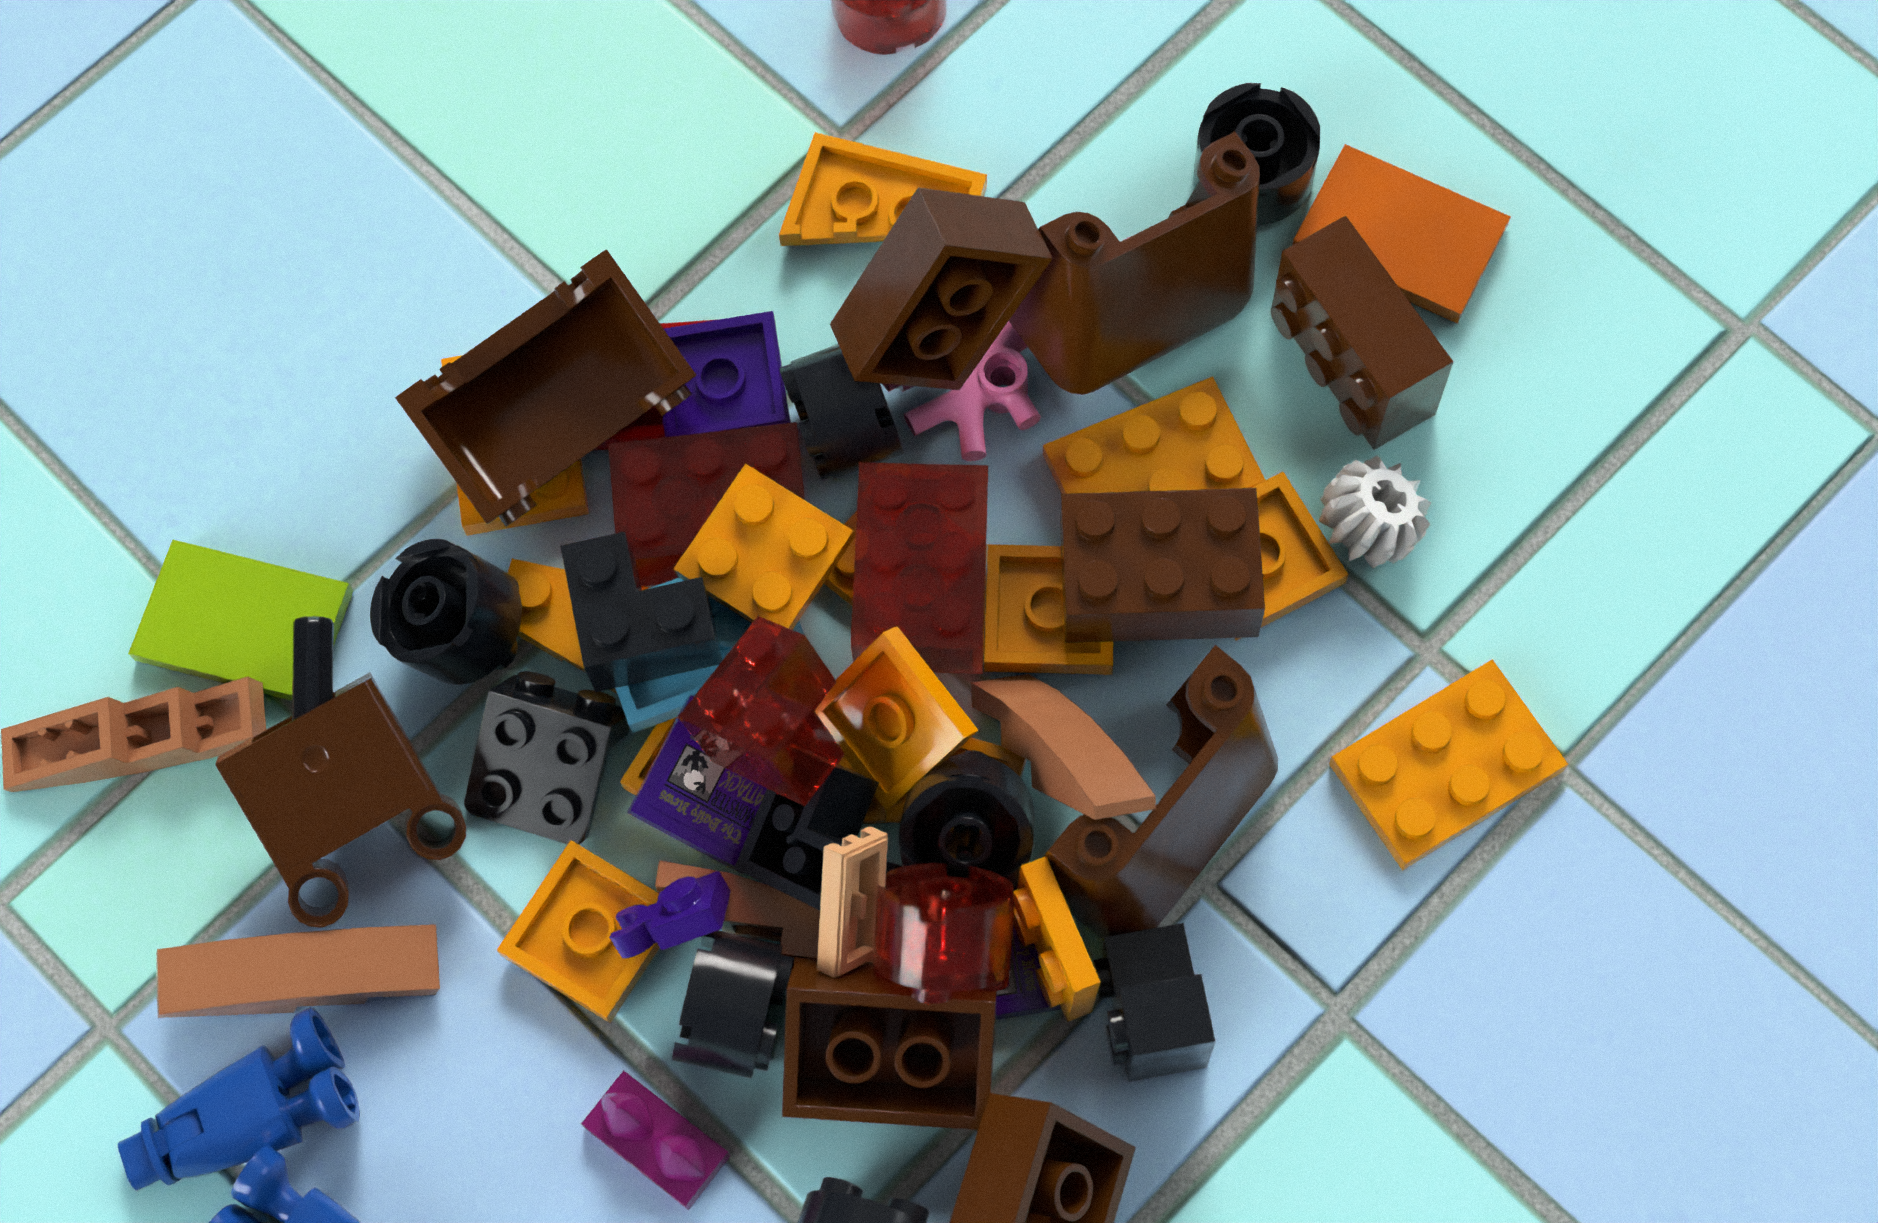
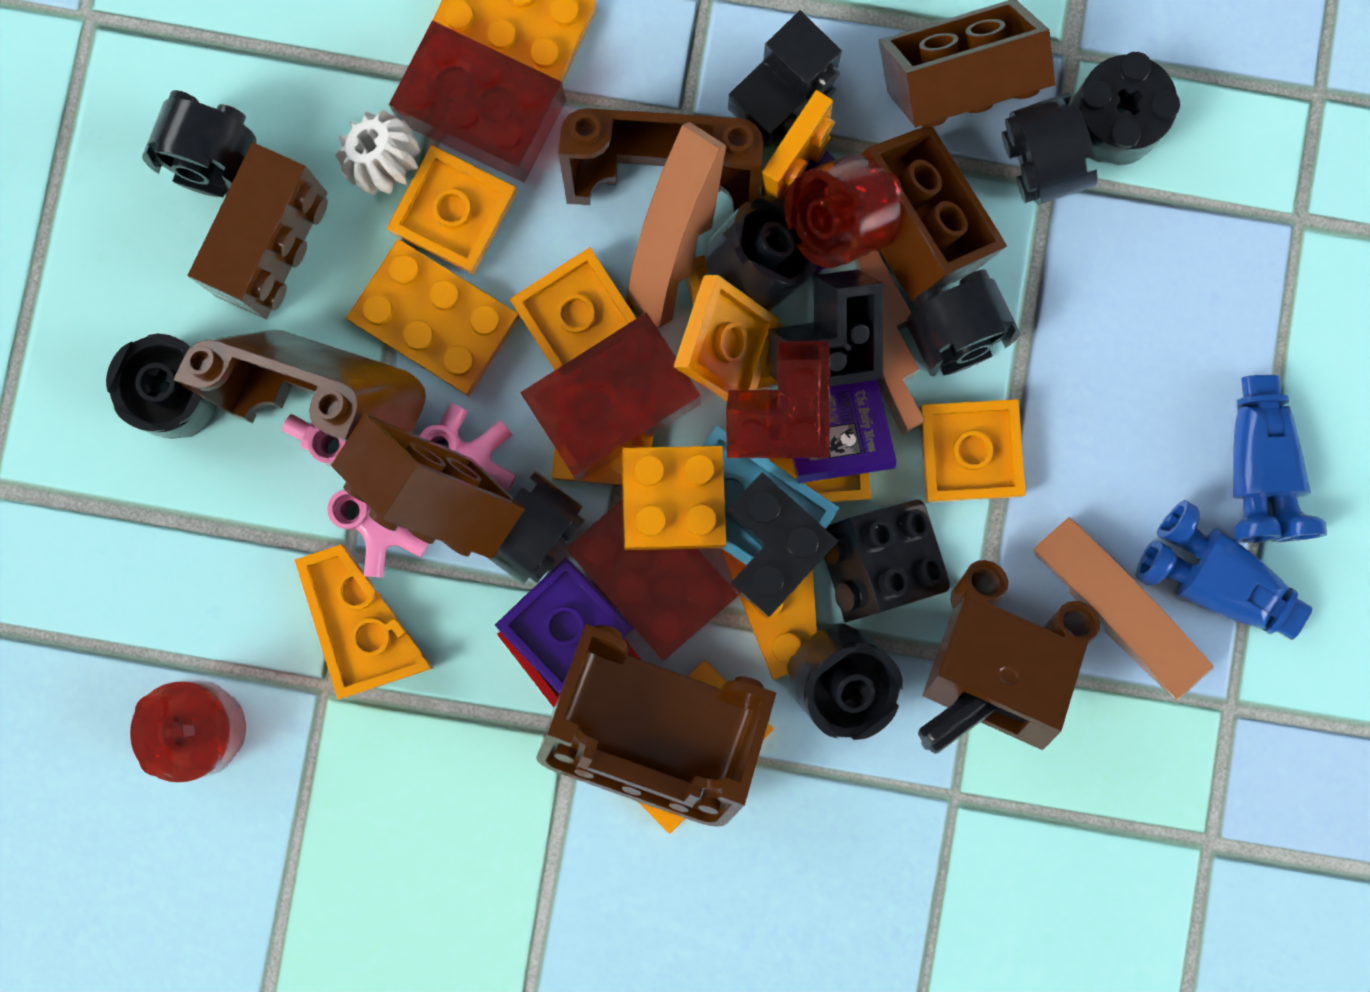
camera: 125 degrees left, 15 degrees up
nougat slope [1,677,266,792] -> none
lime tile [128,539,354,701] -> none
magenta tile [581,1070,731,1210] -> none
dark purple plate [610,870,731,958] -> none
light nougat tile [817,826,888,978] -> none
reddish brown brick [1060,488,1265,643] -> none
orange tile [1292,144,1511,324] -> none
none -> black brick [142,90,257,198]
none -> clear red brick [389,20,566,183]

